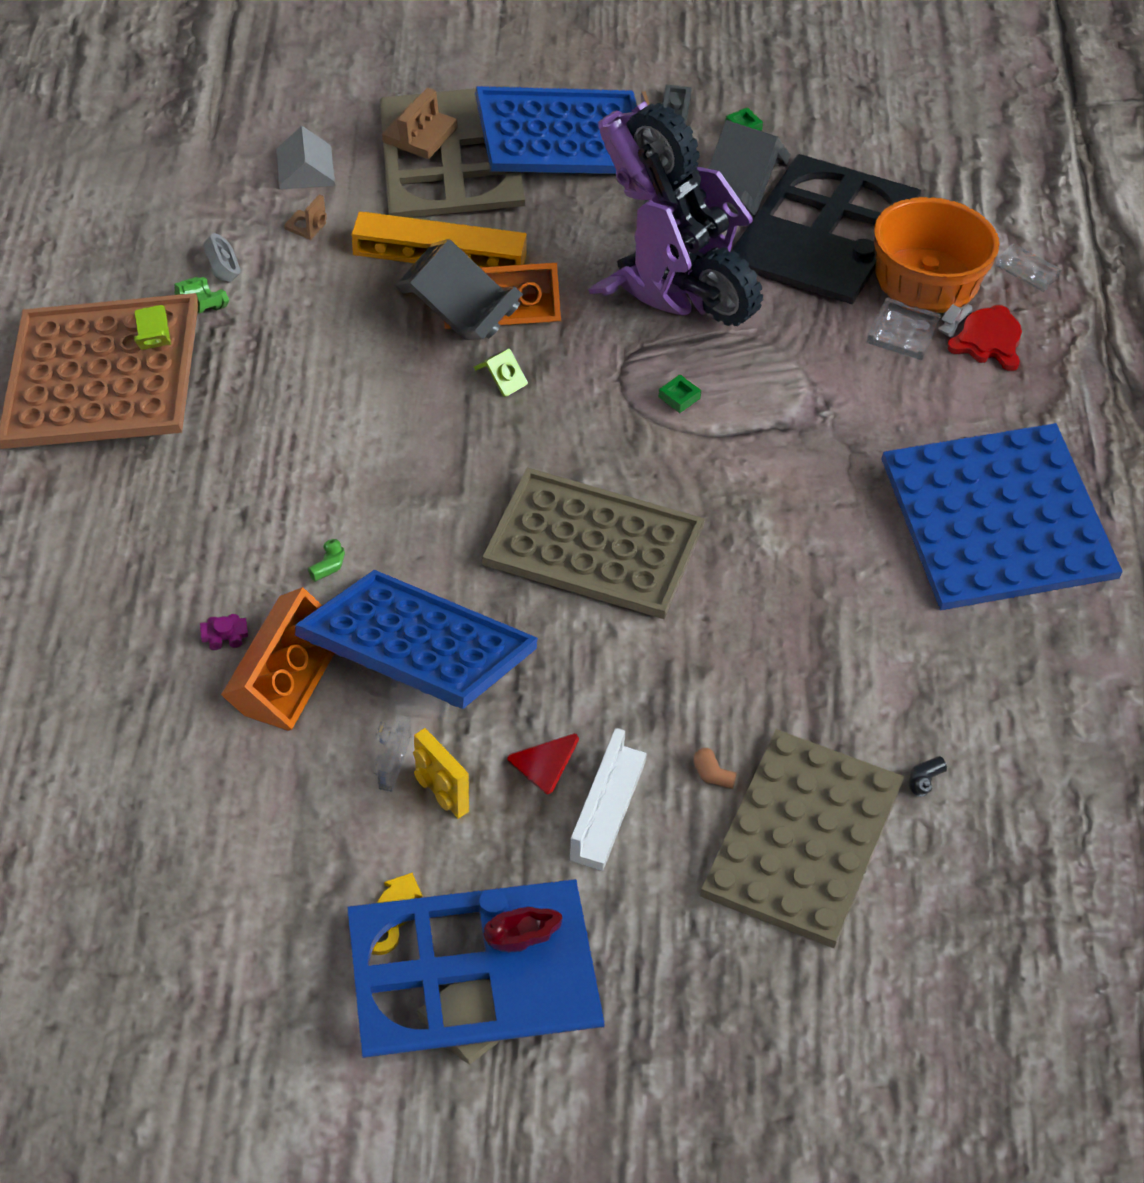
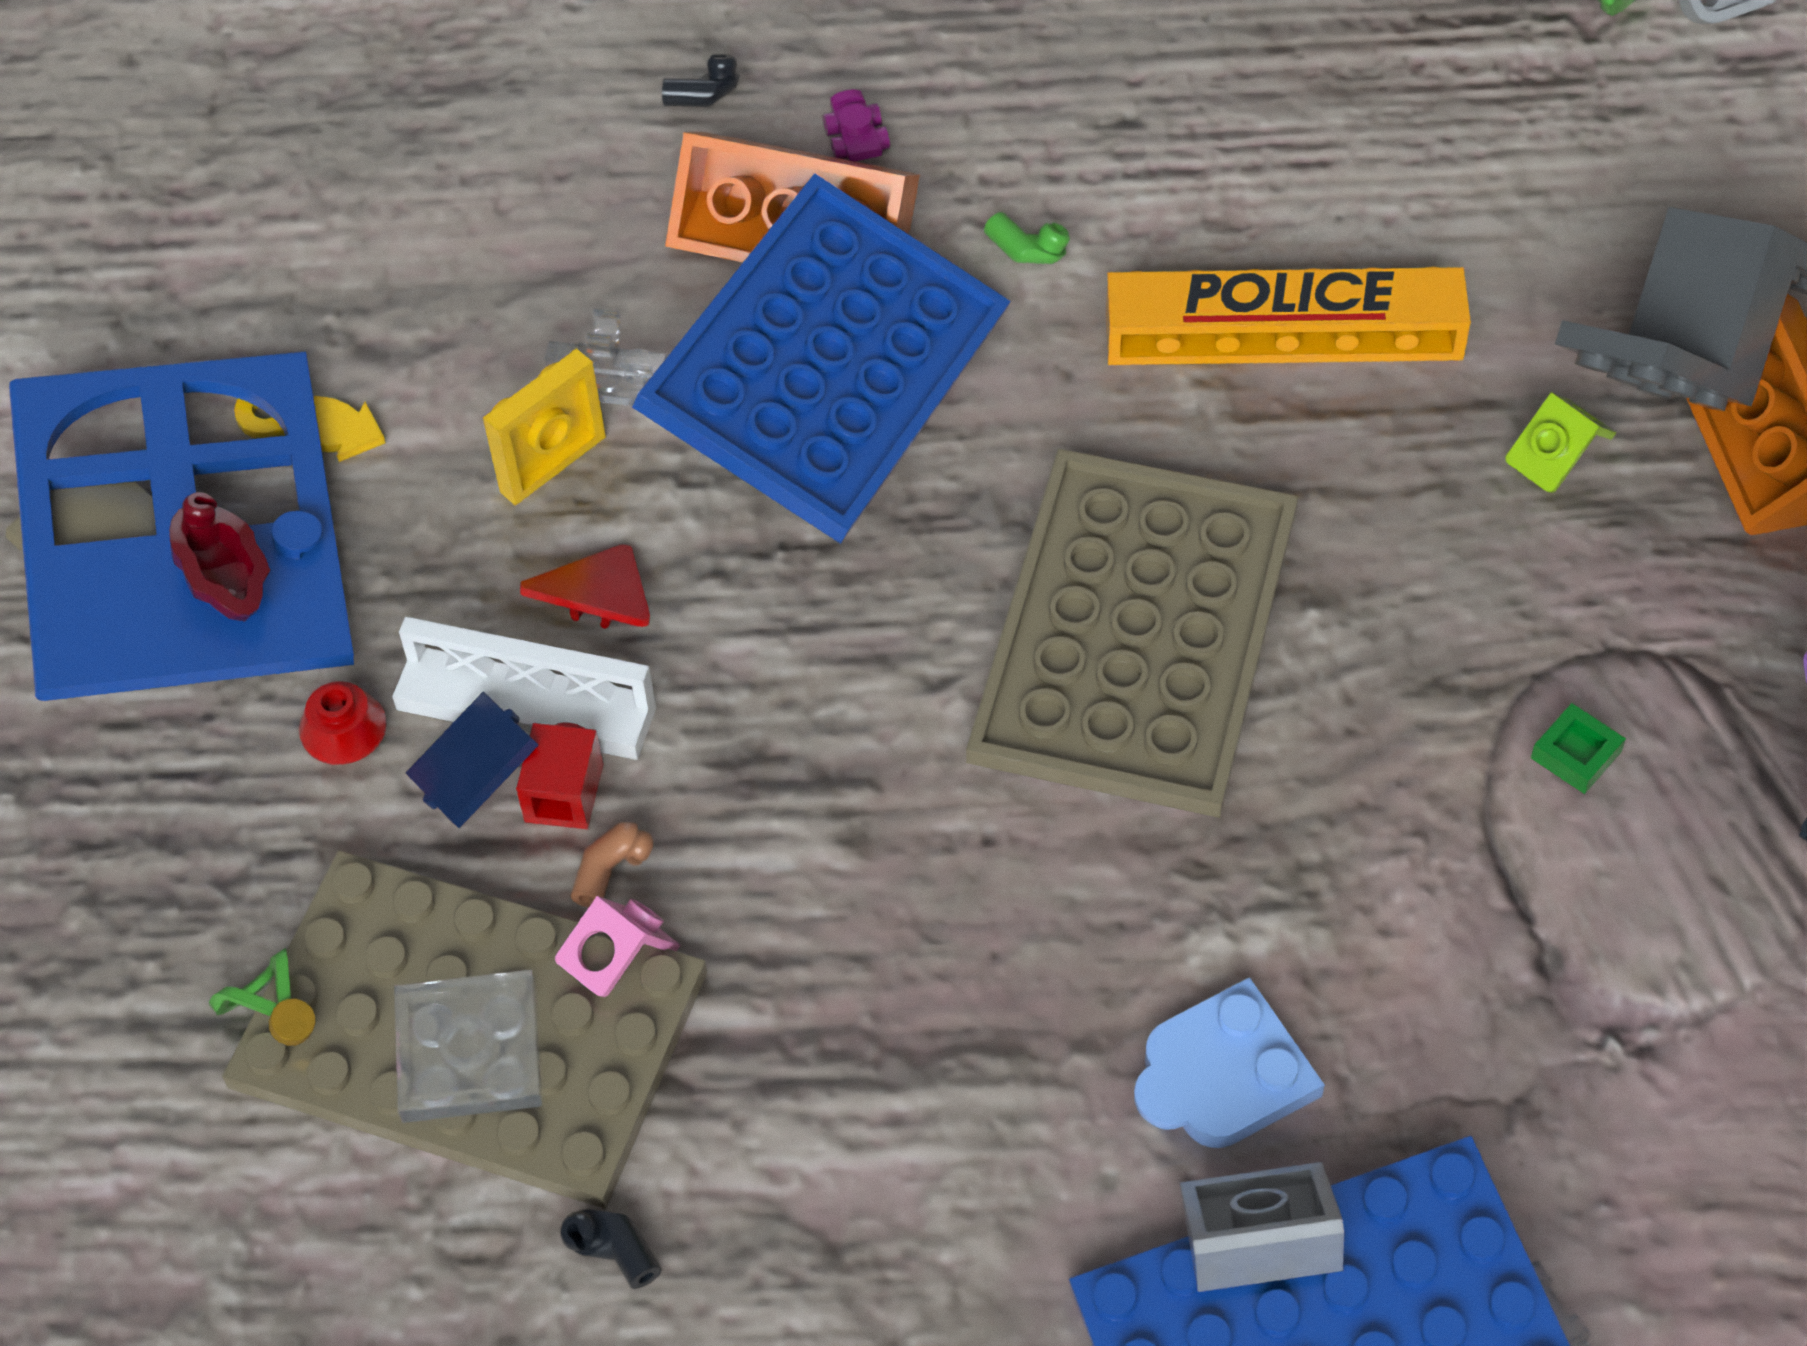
camera: 90 degrees right, 5 degrees up
none -> piece [209,948,316,1046]
none -> red cone [299,681,387,765]
none -> clear plate [394,970,543,1123]
none -> dark blue piece [405,691,539,829]
none -> red brick [516,722,604,830]
none -> bright pink bracket [555,896,681,997]
none -> black arm [662,54,740,107]
none -> light orange brick [1106,267,1471,365]
none -> light blue plate [1134,977,1325,1148]
none -> light grey slope [1180,1162,1344,1292]

